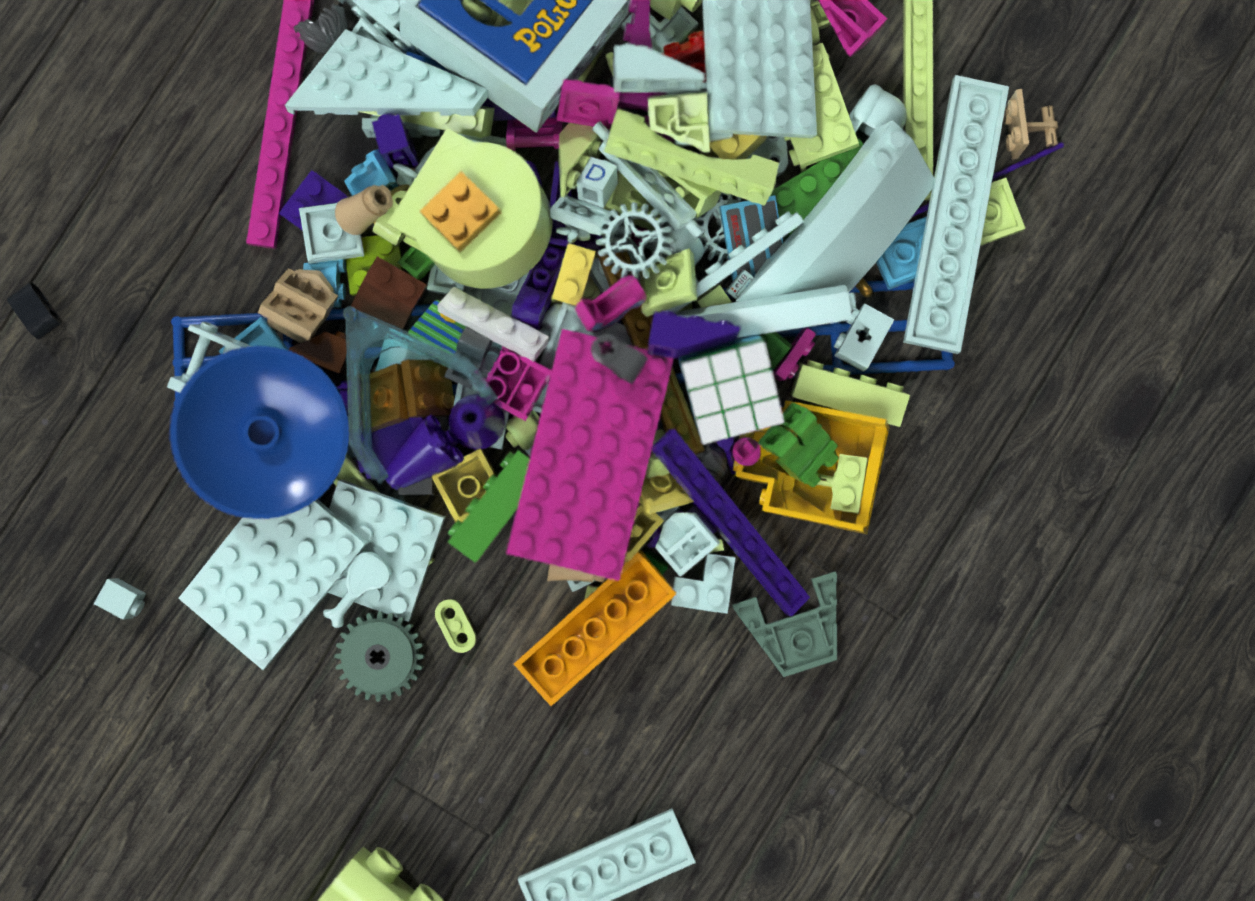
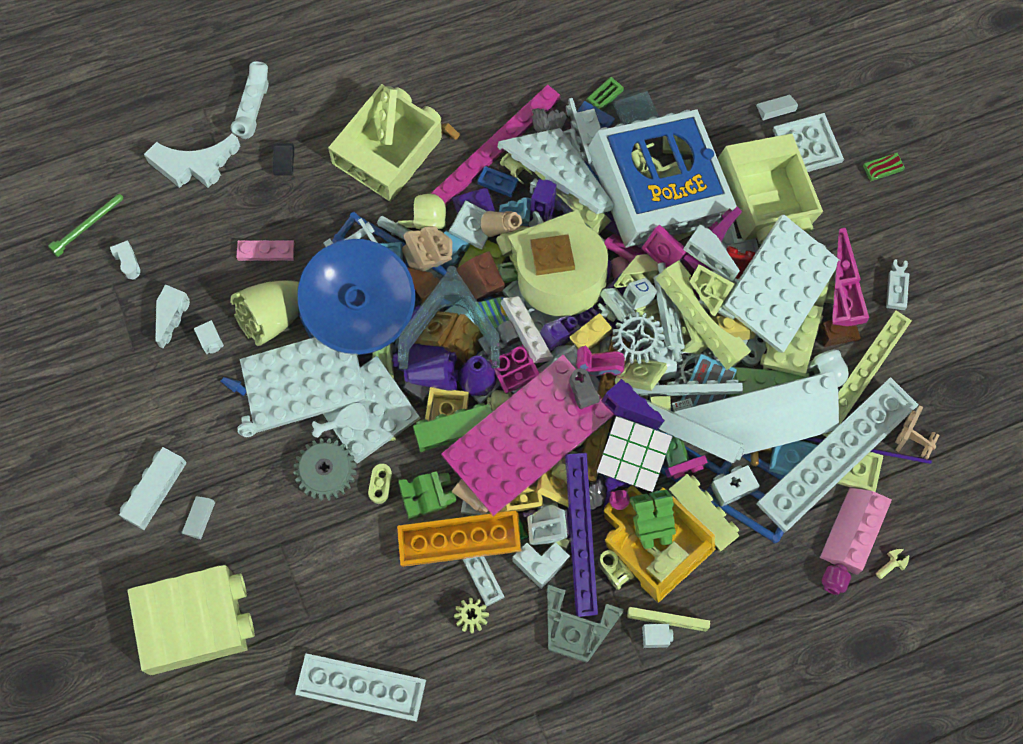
camera: 30 degrees right, 15 degrees down
none -> light aqua brick [119,447,187,530]
none -> light aqua slope [156,285,190,348]
none -> light aqua slope [182,496,215,540]
none -> blue bar [221,377,247,396]
none -> yellowish green cylinder [231,281,300,346]
none -> bright pink plate [237,241,295,261]
none -> light aqua plate [237,416,257,437]
none -> yellowish green brick [328,84,442,202]
none -> light aqua axle [377,216,412,240]
none -> yellowish green plate [378,86,397,145]
none -> yellowish green piece [398,194,446,229]
none -> bright green hips [398,471,456,521]
none -> pearl gold tile [441,123,460,140]
none -> yellowish green gear [454,598,489,633]
none -> light aqua tile [463,556,504,607]
none -> blue plate [478,166,519,197]
none -> yellowish green piece [500,153,532,184]
none -> yellowish green piece [598,550,634,590]
none -> bright pink brick [611,256,629,280]
none -> yellowish green tile [627,607,710,632]
none -> light aqua brick [642,624,673,648]
none -> reddish brown slope [819,321,861,347]
none -> bright pink slope [820,487,892,575]
none -> magenta head [822,564,851,595]
none -> yellowish green bar [876,549,909,579]

